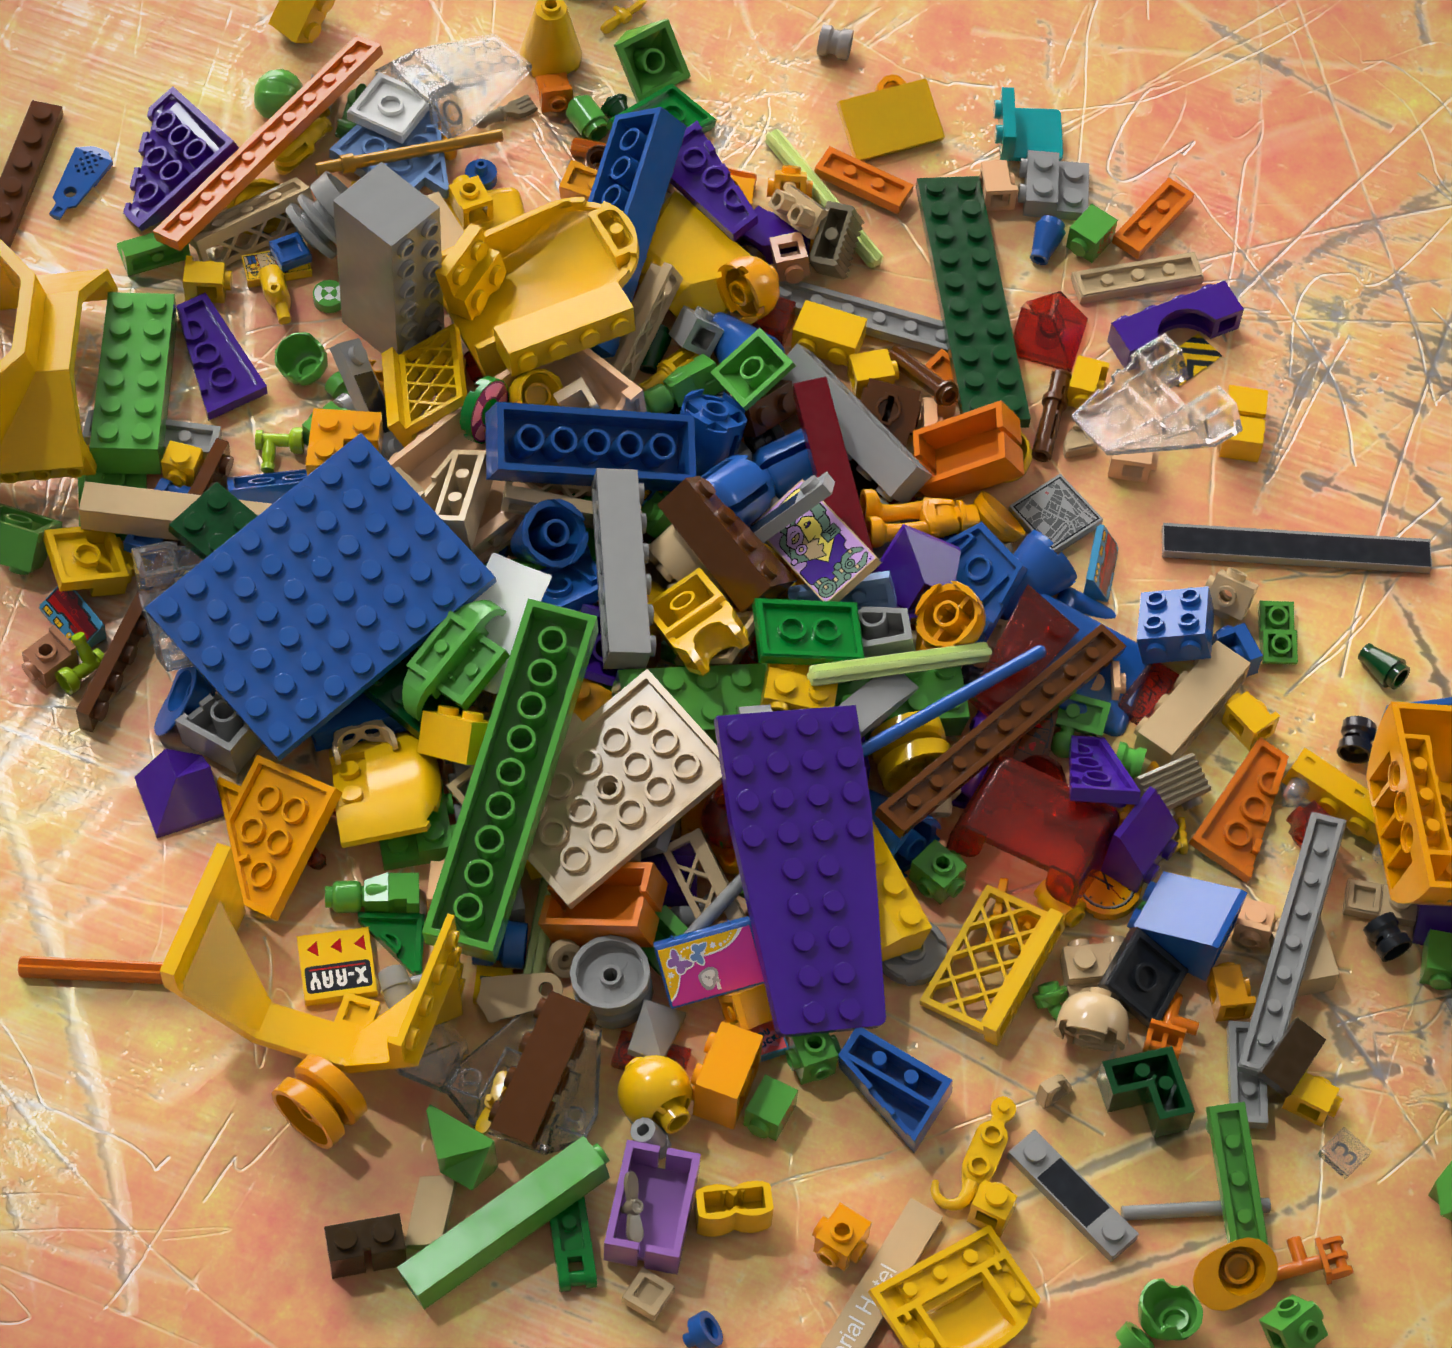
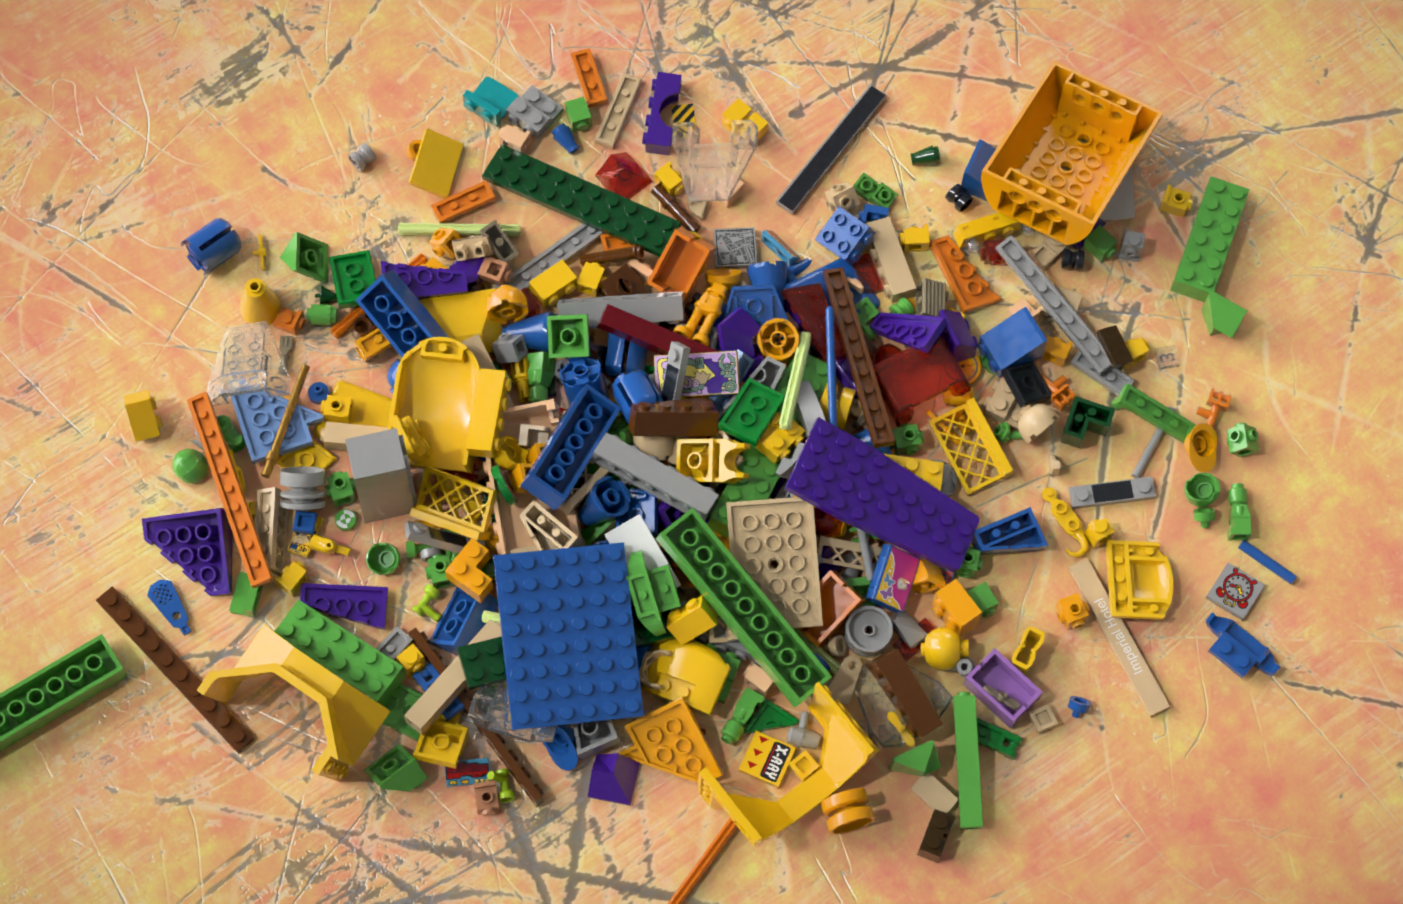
camera: 55 degrees left, 10 degrees up
white tile [347,72,434,144] -> none

